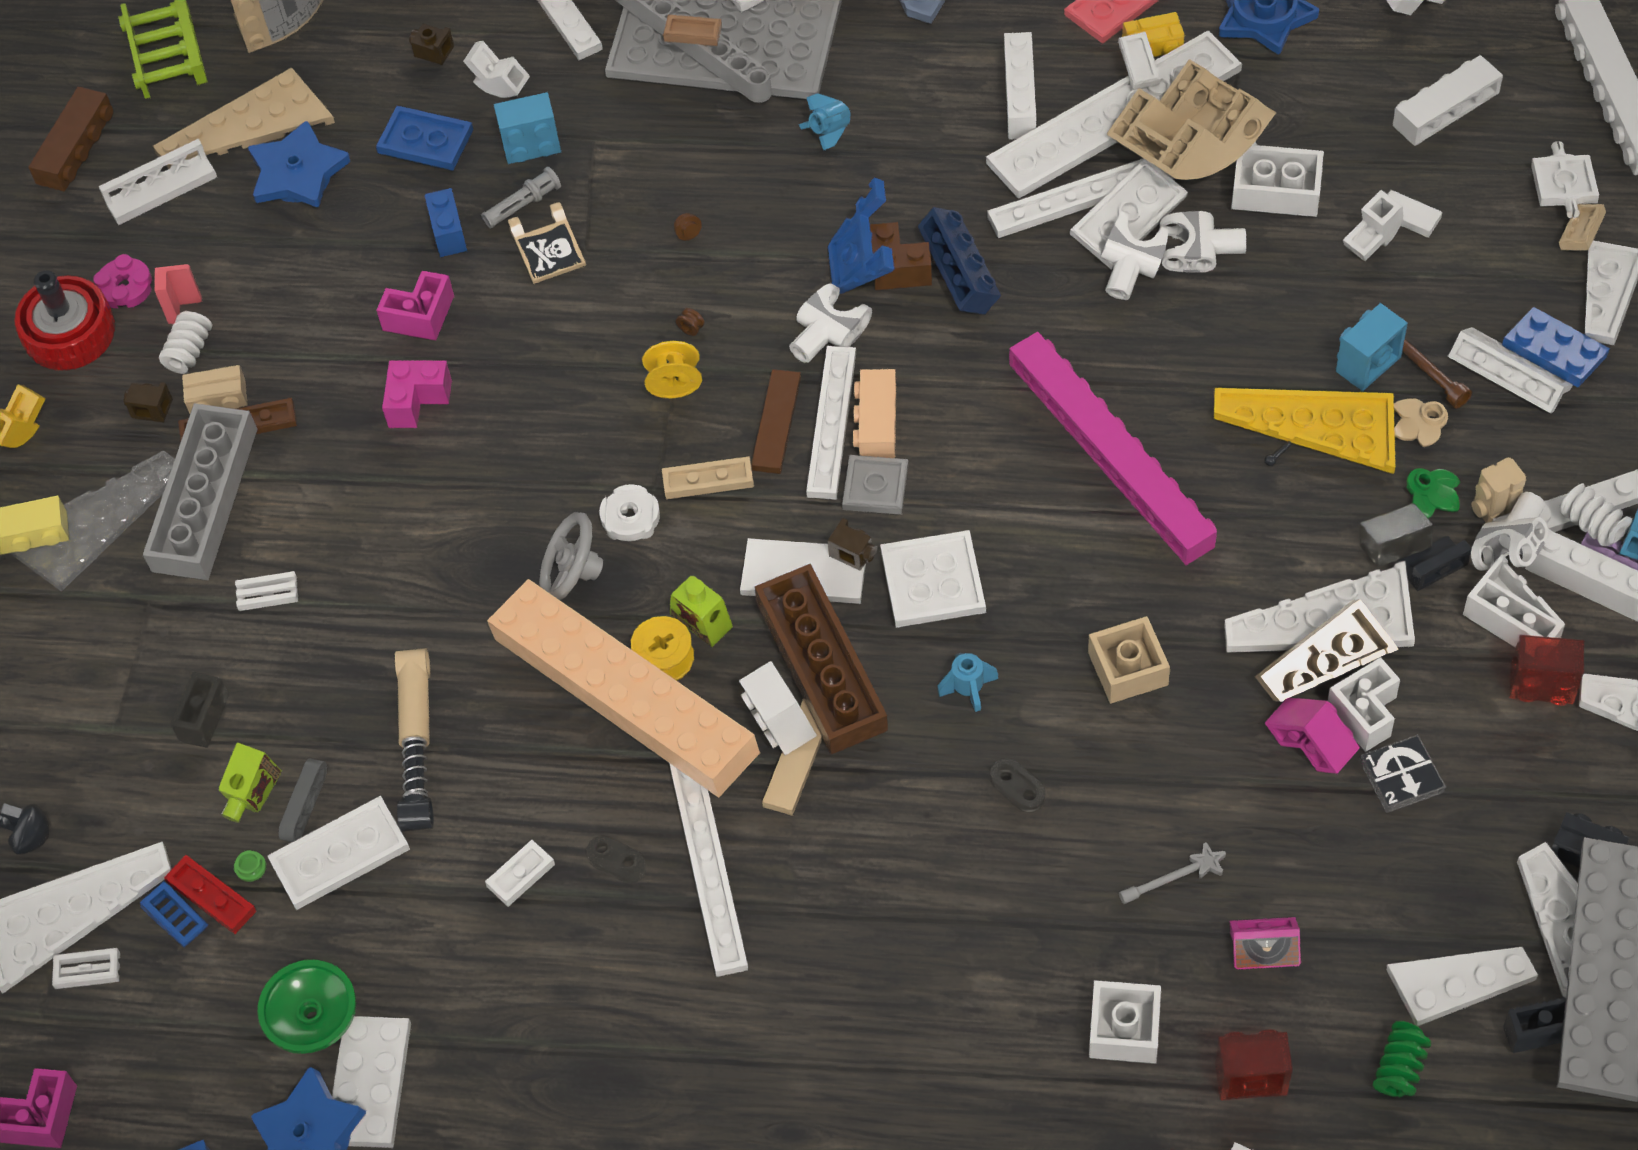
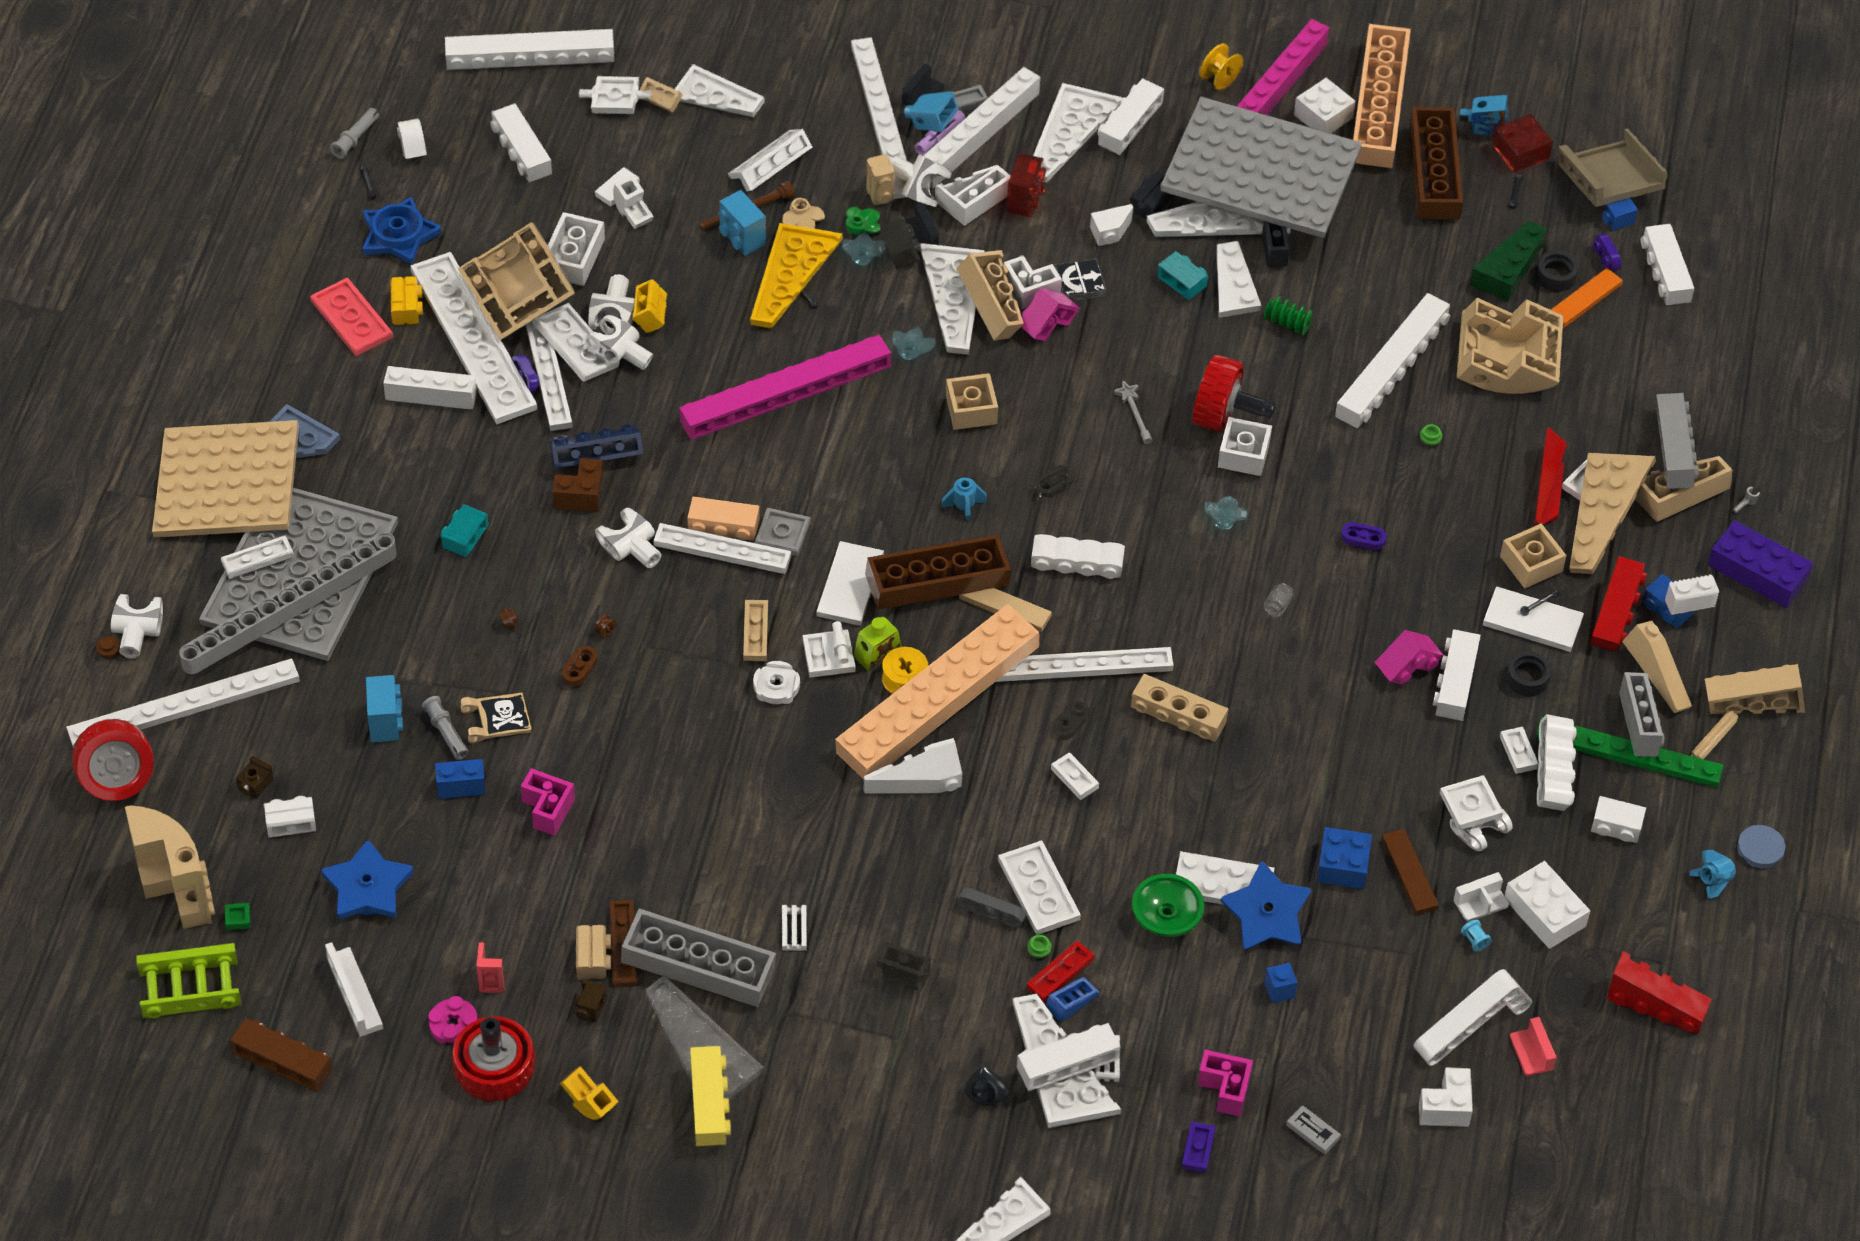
camera: 90 degrees left, 5 degrees down
tan wing [153,68,335,169] -> none
white piece [159,311,212,374] -> none
lime torso [219,742,282,823] -> none
blue plate [376,106,474,170] -> none
dark pink brick [382,361,452,428] -> none
piece [395,648,434,832] -> none
white brick [463,41,530,98] -> none
light grey piece [539,512,603,600] -> none
yellow piece [642,341,702,399] -> none
medium nougat tile [663,14,722,46] -> none
white brick [739,661,817,755] -> none
reddish brown tile [751,369,801,474] -> none
dark azure brick [799,93,850,150] -> none
blue wing [828,177,894,294] -> none
dark brown brick [828,518,877,571] -> none
white plate [880,530,986,627] -> none
white tile [1118,32,1161,90] -> none
clear red brick [1215,1029,1293,1100] -> none
panel [1230,917,1301,969] -> none
plate [1502,307,1610,388] -> none
white piece [1561,483,1632,546] -> none
none -> green plate [225,903,251,930]
none -> white brick [264,796,316,837]
none -> teal brick [440,504,489,557]
none -> dark purple plate [512,355,540,392]
none -> reddish brown plate [562,646,598,686]
none -> yellow brick [633,280,667,333]
none -> white plate [803,621,855,678]
none -> clear light blue plate [842,232,886,265]
none -> white wedge [864,738,962,793]
none -> clear light blue plate [892,326,936,360]
none -> white brick [1017,1023,1120,1091]
none -> white brick [1031,534,1125,579]
none -> white slope [1090,204,1133,246]
none -> tan brick [1131,674,1228,742]
none -> teal brick [1158,251,1208,300]
none -> red wheel [1192,355,1276,432]
none -> clear light blue plate [1204,496,1249,529]
none -> clear brick [1263,584,1294,617]

